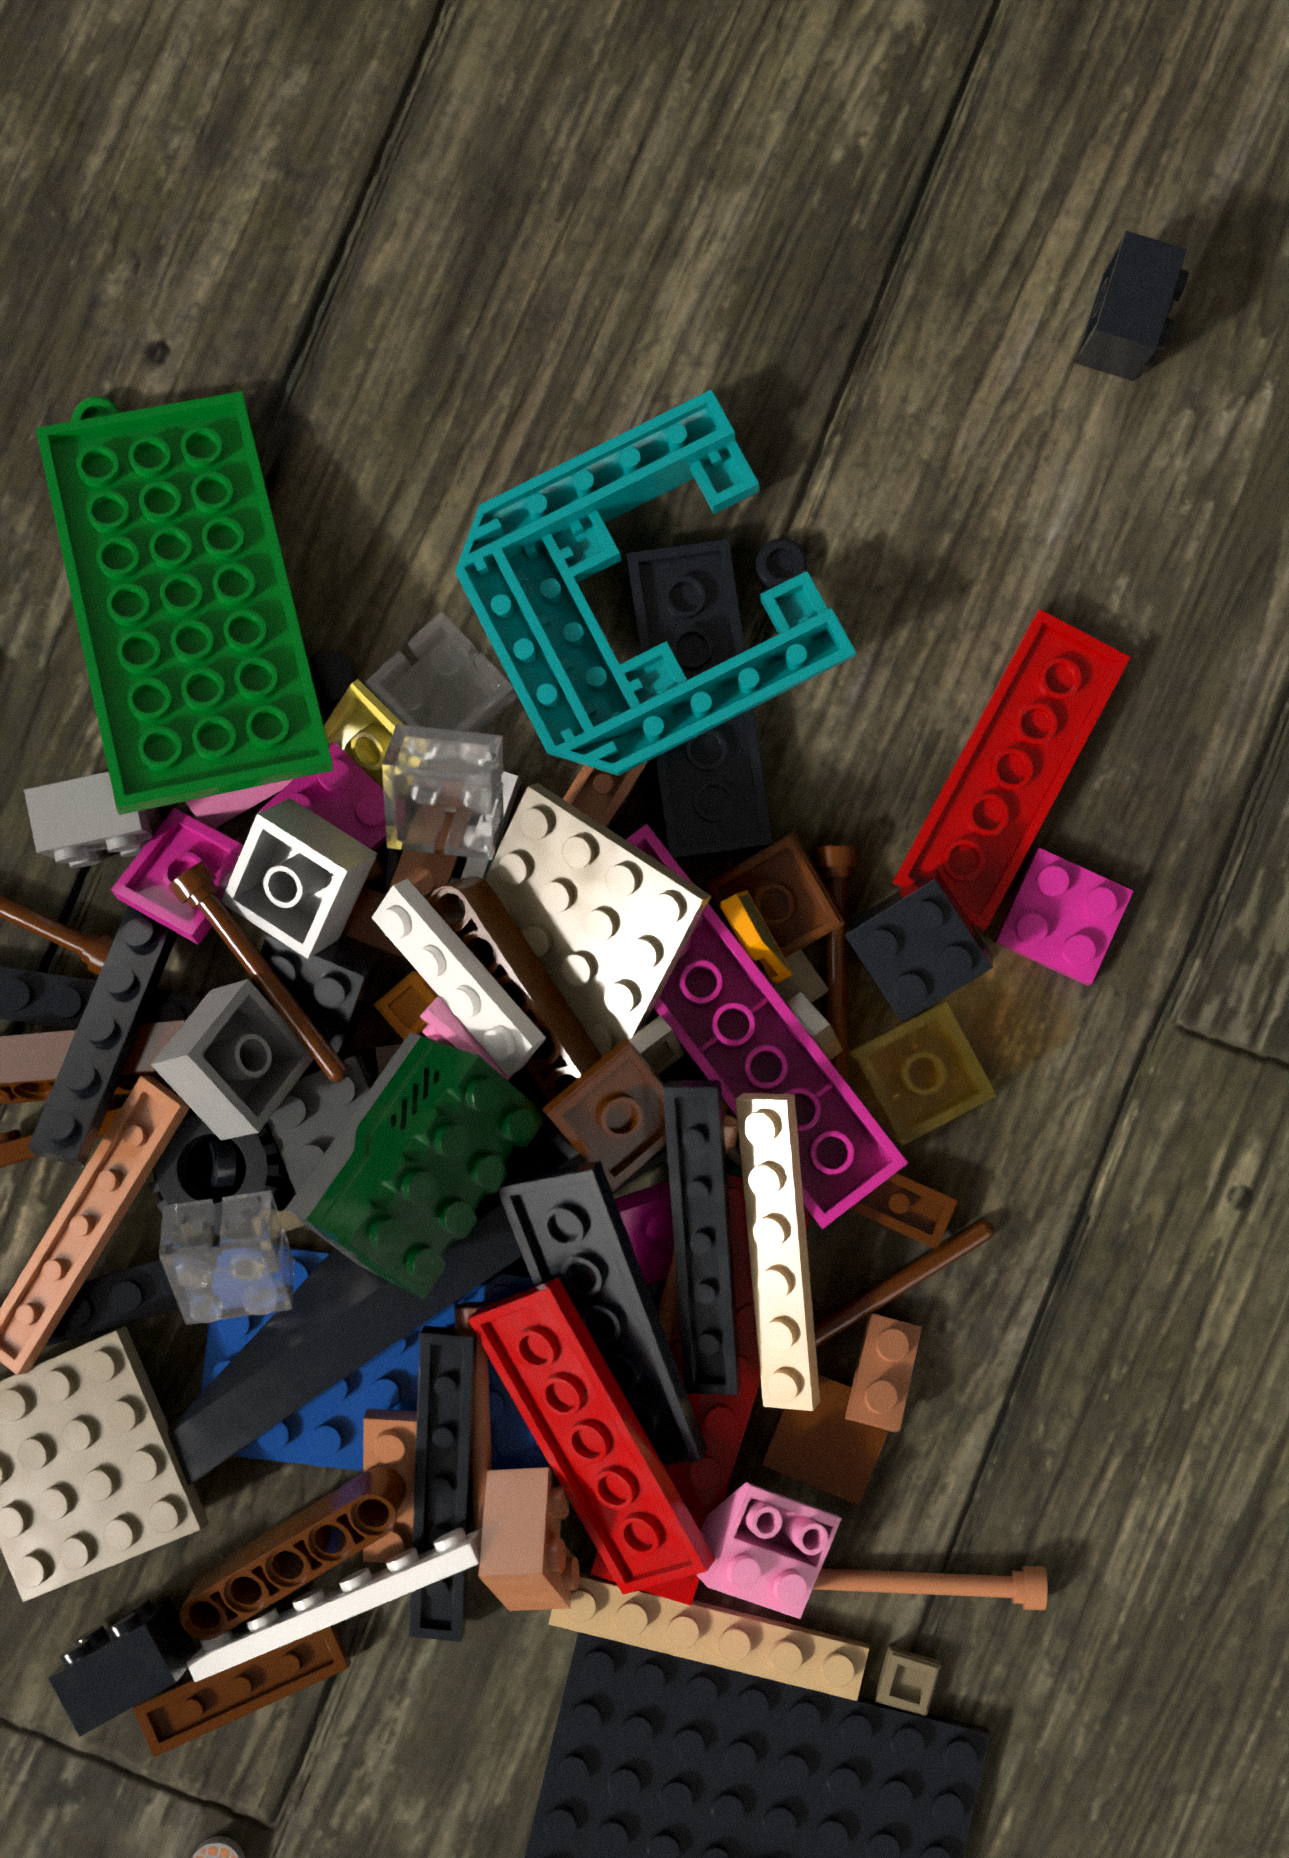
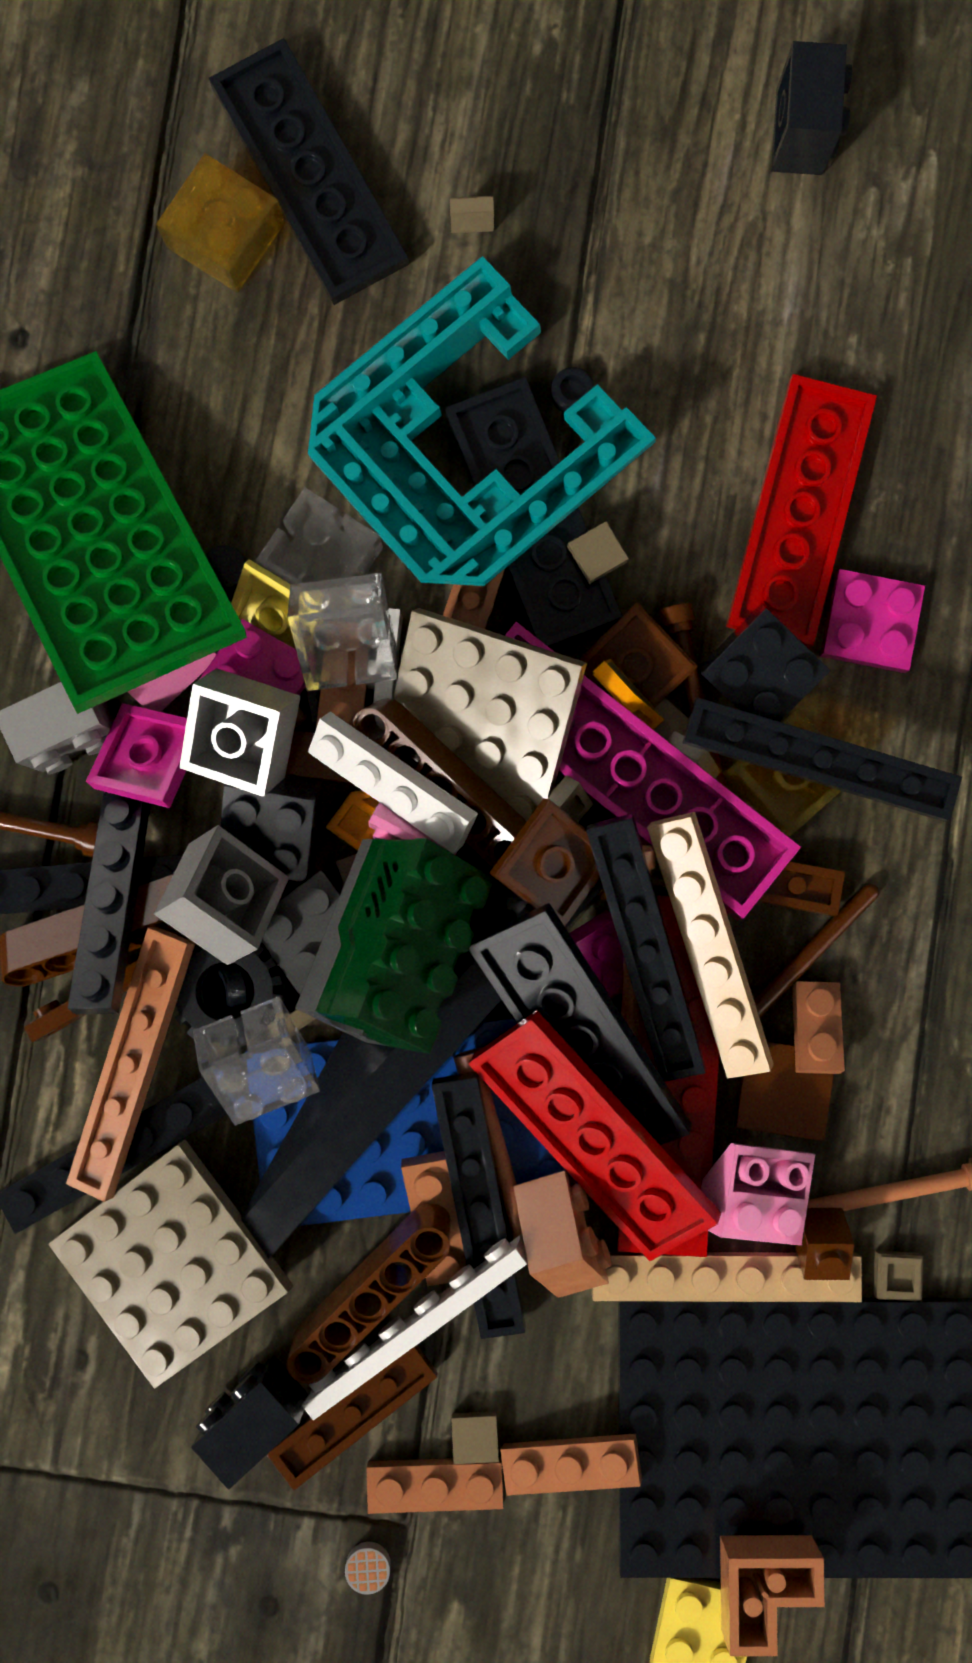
camera: 15 degrees left, 0 degrees up
reddish brown piece [168,861,348,1082] -> none
none -> clear yellow brick [156,153,285,293]
none -> black plate [209,38,409,305]
none -> nougat plate [367,1457,503,1514]
none -> dark tan tile [450,196,494,233]
none -> dark tan tile [451,1411,499,1464]
none -> nougat plate [500,1434,642,1496]
none -> dark tan tile [567,521,629,584]
none -> black plate [682,697,962,822]
none -> reddish brown brick [795,1208,854,1280]

